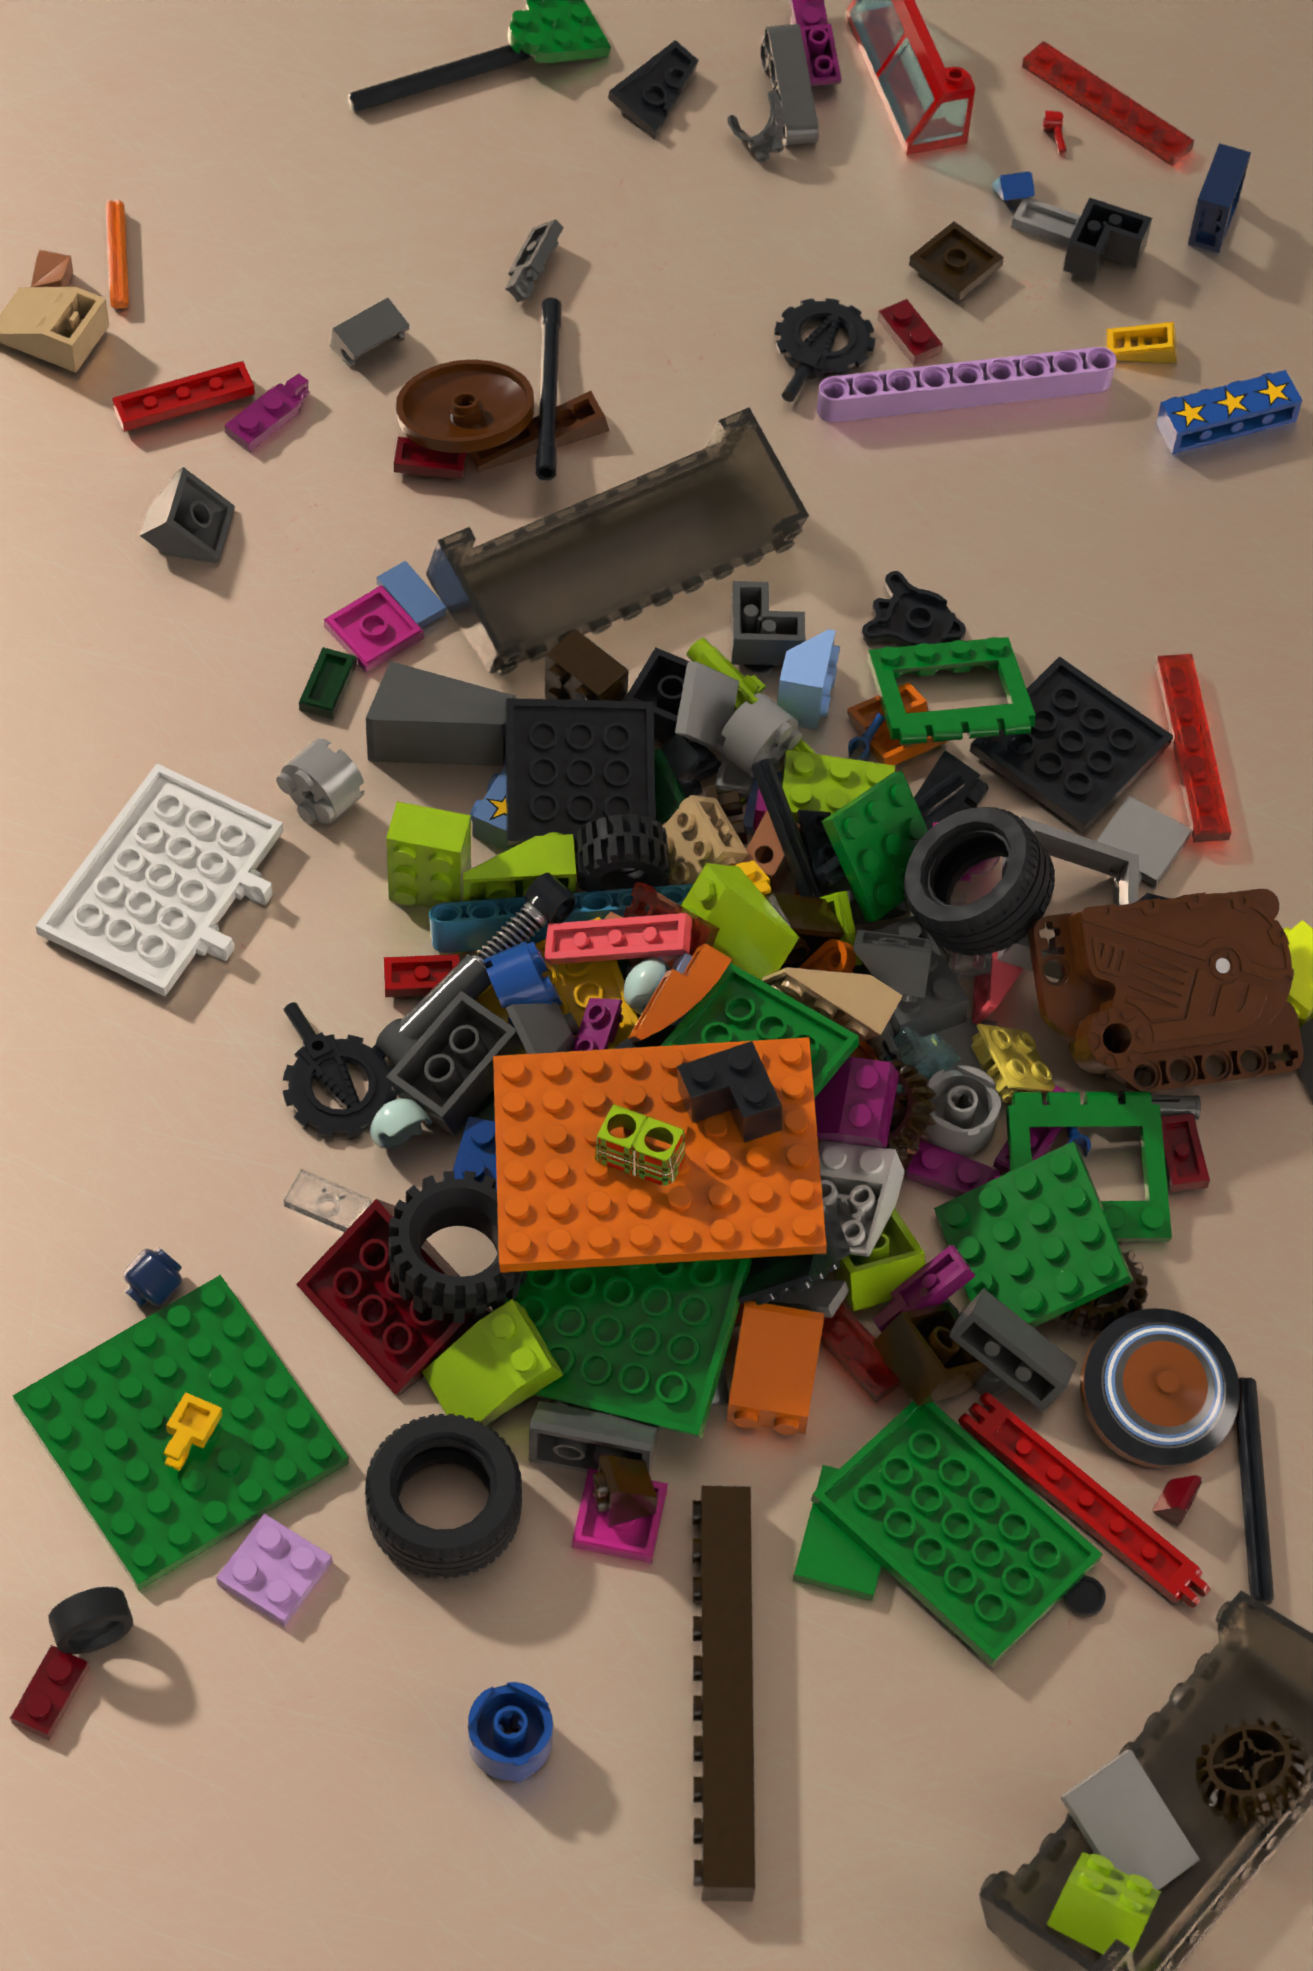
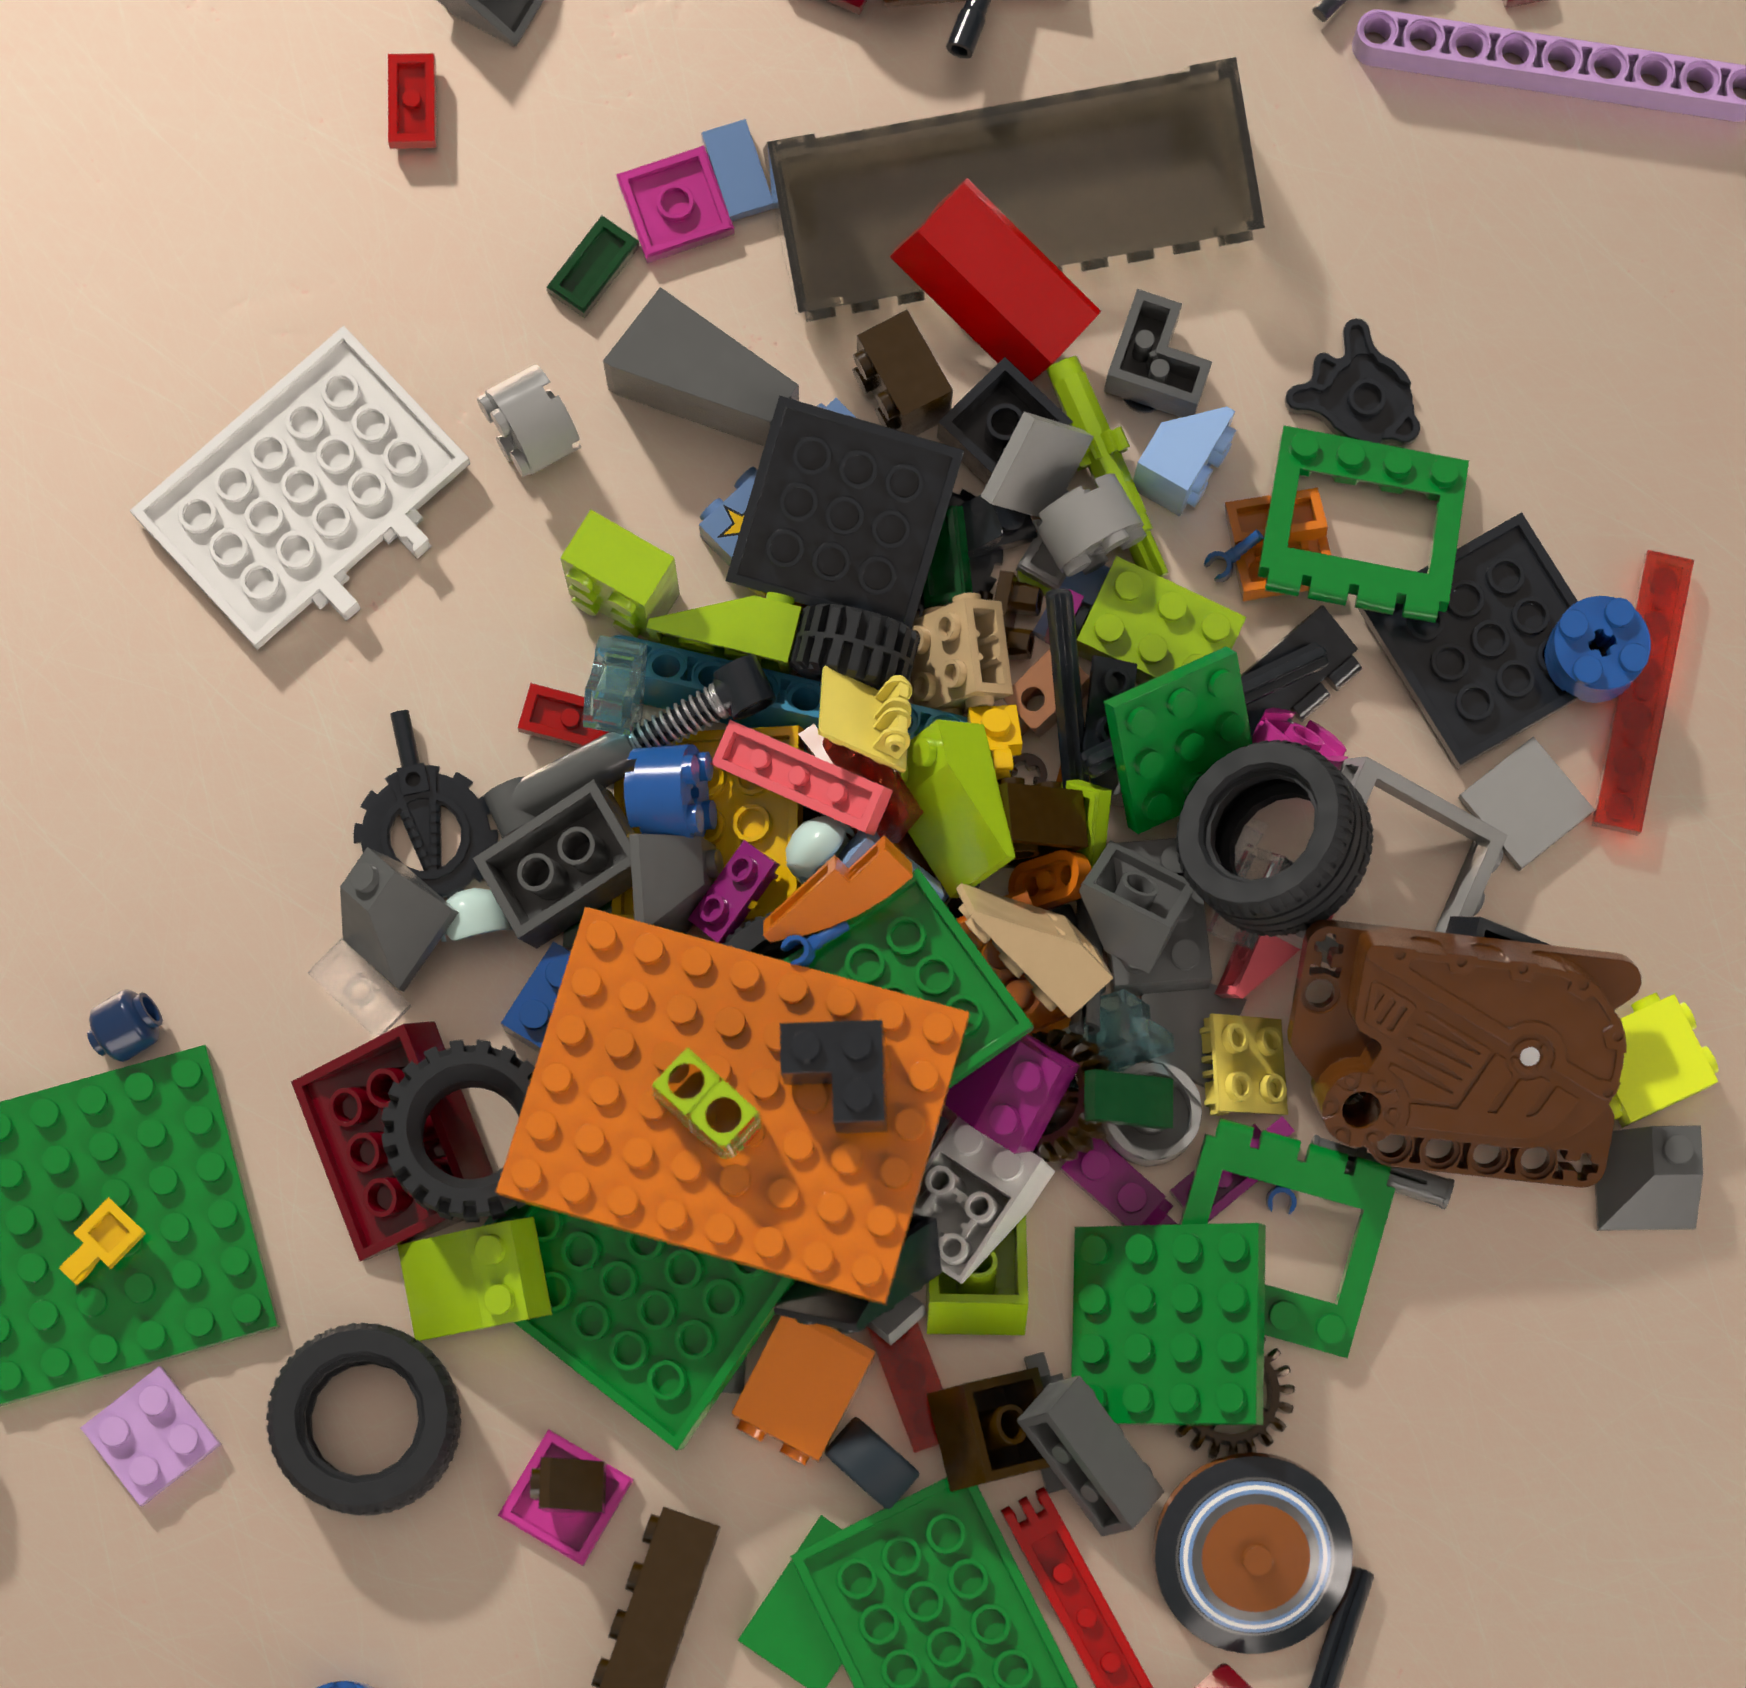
camera: 20 degrees right, 20 degrees up
dark grey slope [529,1400,658,1474] -> none
magenta hinge [872,1245,976,1332] -> none
dark red plate [1161,1113,1210,1192] -> none
none -> dark grey slope [340,847,459,992]
none -> red plate [388,53,436,149]
none -> clear light blue brick [583,635,648,736]
none -> blue hand [781,921,850,967]
none -> light yellow hinge [818,666,912,773]
none -> black wheel [825,1417,919,1509]
none -> red slope [889,178,1101,382]
none -> dark green tile [1084,1069,1174,1130]
none -> blue brick [1545,596,1651,703]

